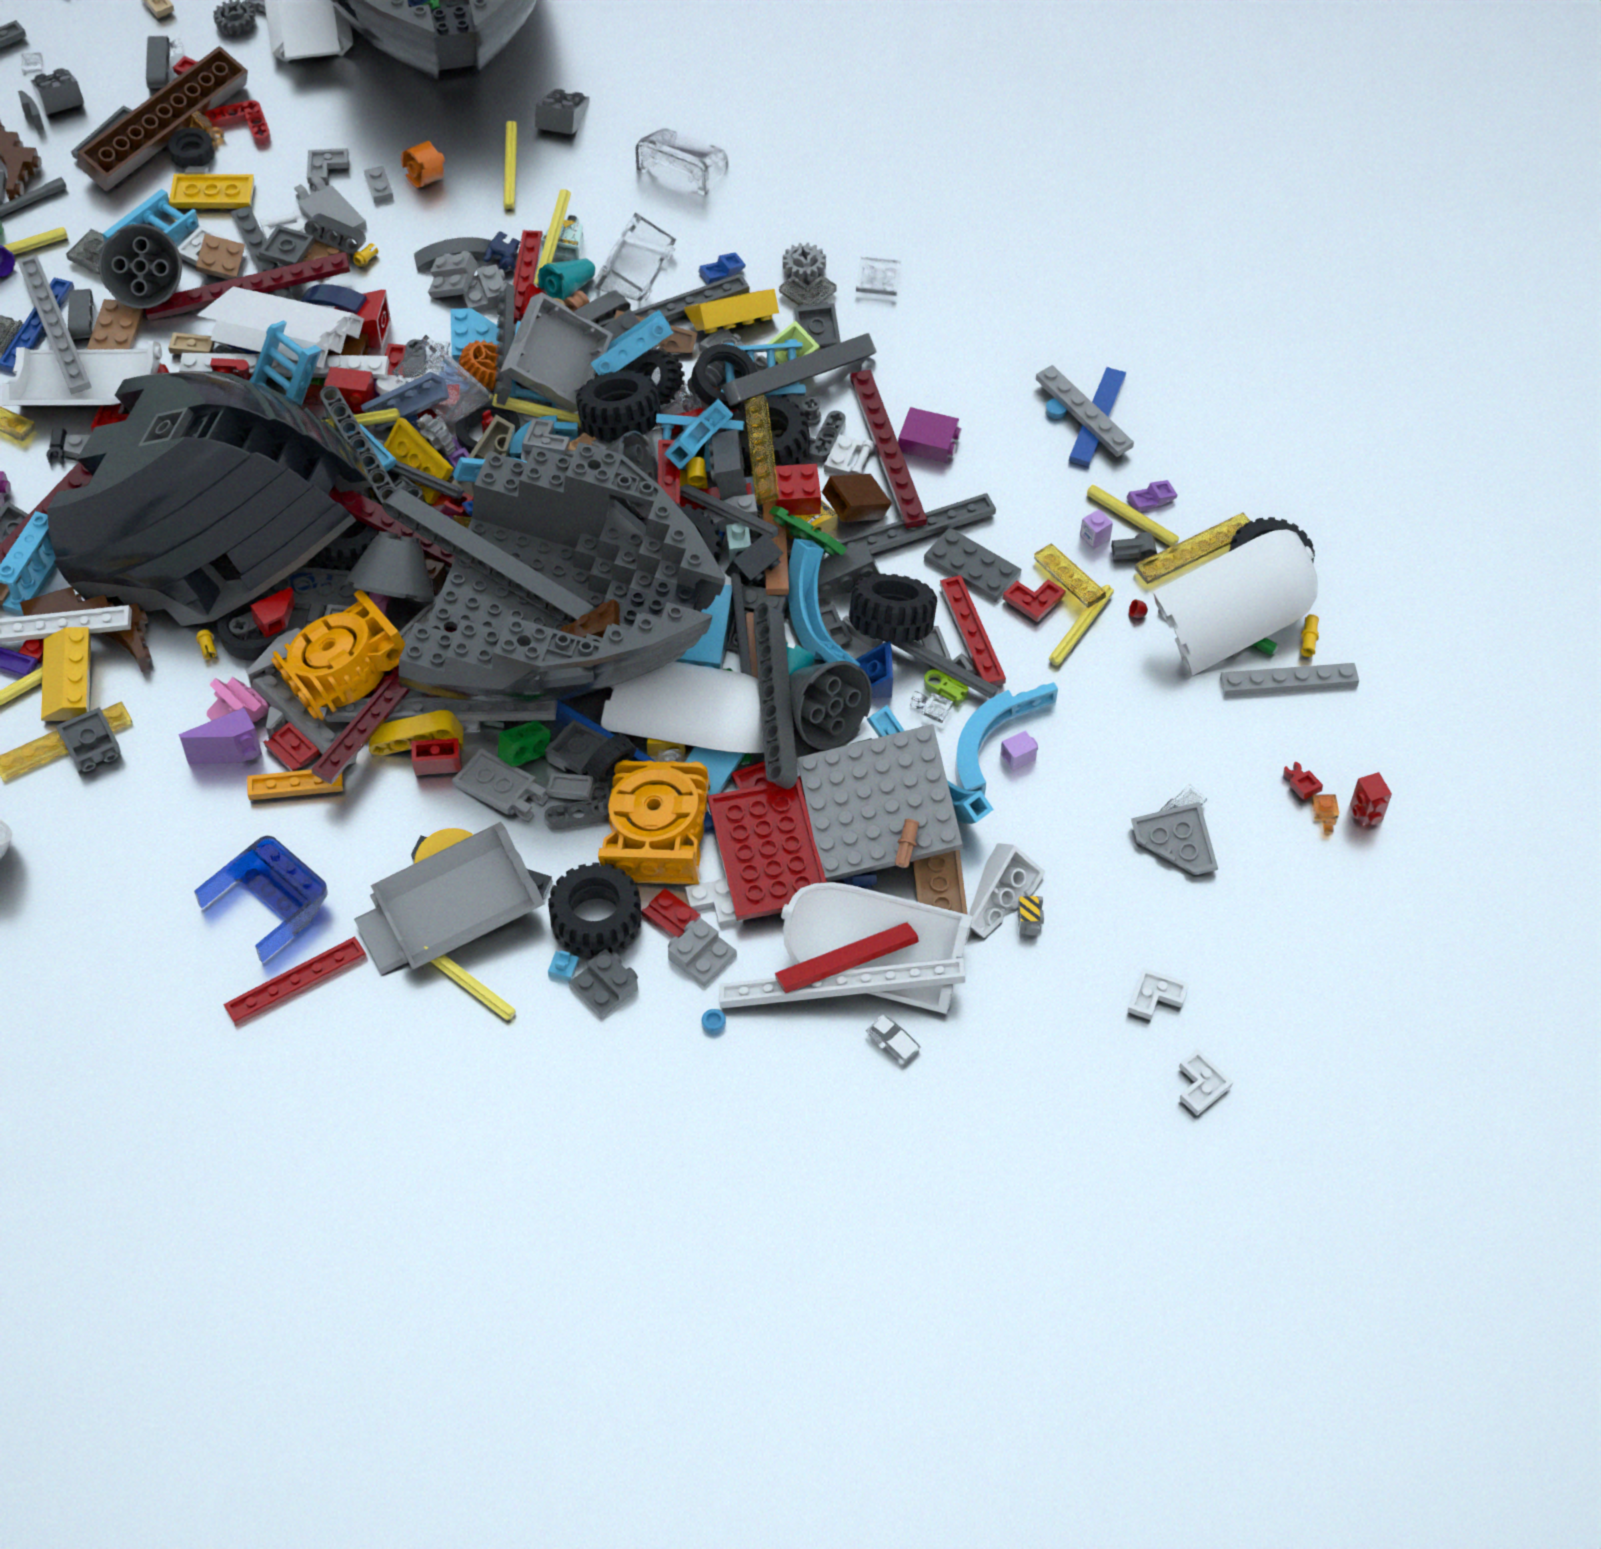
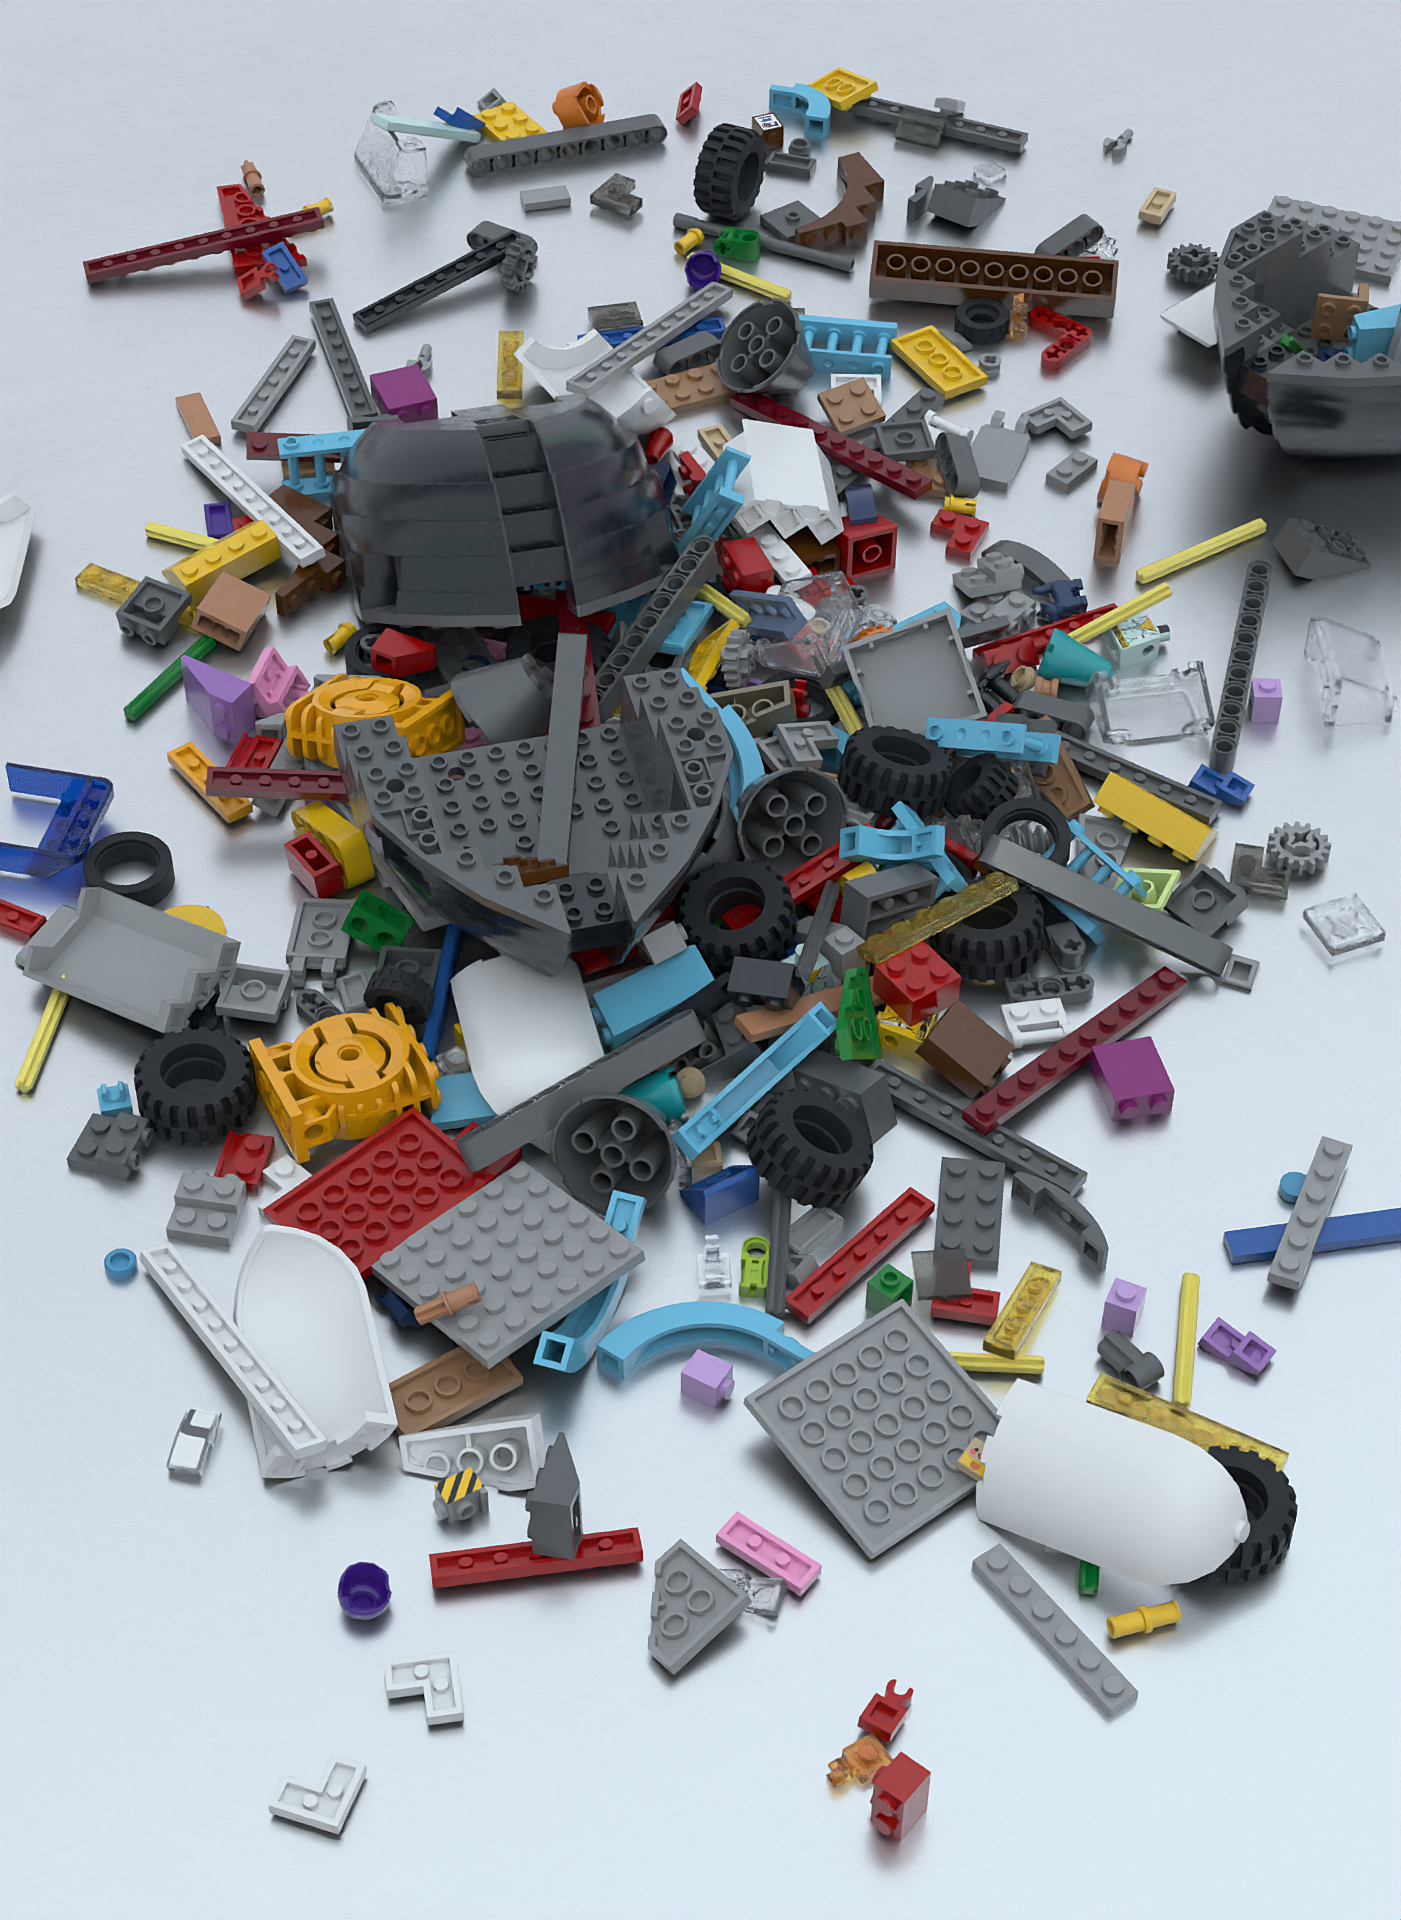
camera: 60 degrees right, 10 degrees down
red tile [775,922,919,994] -> none
none -> black tyre [83,831,175,907]
none -> green axle [123,634,217,721]
none -> nougat brick [191,571,272,651]
none -> light grey plate [215,963,293,1023]
none -> dark purple hair [337,1561,392,1620]
none -> red plate [429,1527,644,1589]
none -> dark grey slope [525,1432,583,1560]
none -> bright pink plate [716,1511,822,1597]
none -> light grey plate [743,1298,1001,1560]
none -> green brick [865,1263,914,1314]
none -> clear smoke piece [911,1247,972,1302]
none -> red plate [930,509,989,561]
none -> tan tile [955,1437,986,1482]
none -> light grey bush [978,353,1001,375]
none -> dark grey slope [1011,1172,1109,1272]
none -> nougat brick [1093,479,1136,564]
none -> dark grey beam [1209,560,1272,774]
none -> light grey slope [1222,954,1260,990]
none -> lavender brick [1248,678,1283,722]

